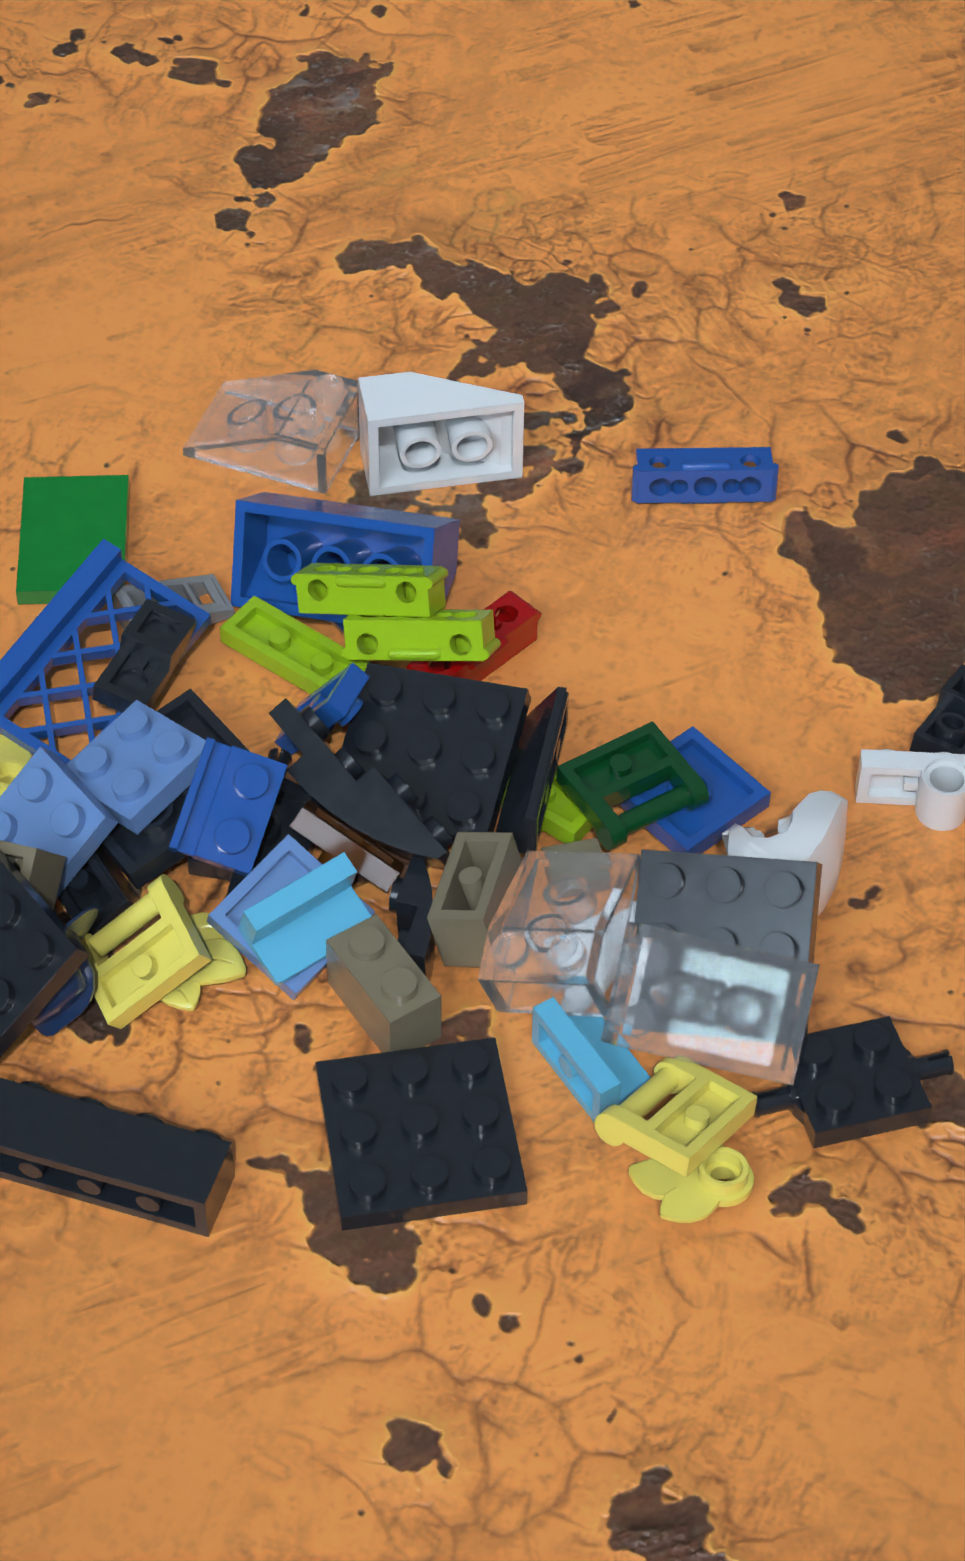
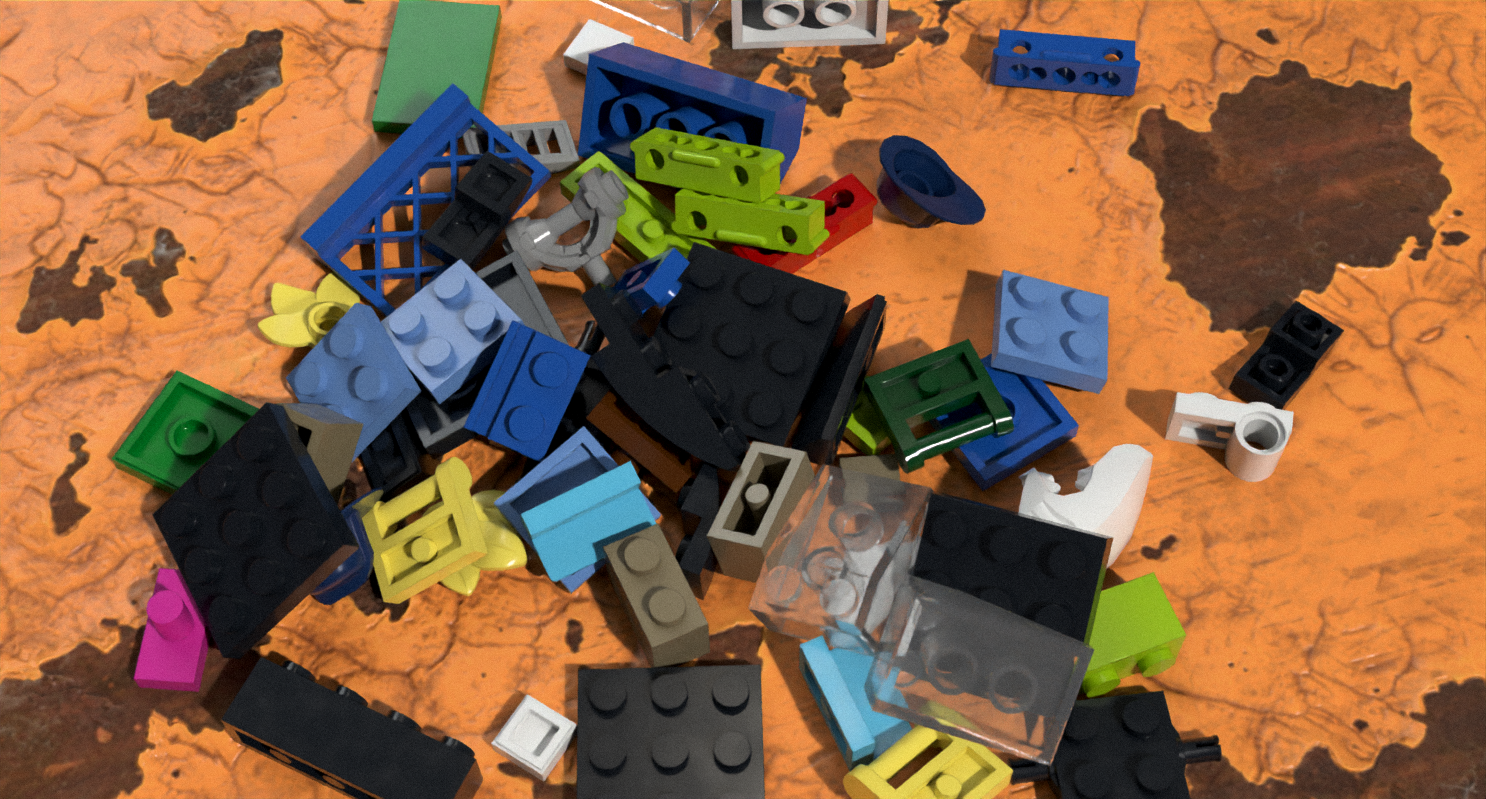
camera: 10 degrees right, 10 degrees up
none -> white tile [491,694,578,782]
none -> light grey piece [502,167,629,286]
none -> white tile [563,19,634,75]
none -> dark blue piece [876,135,986,229]
none -> medium blue plate [991,270,1109,394]
none -> lime brick [1078,572,1186,698]

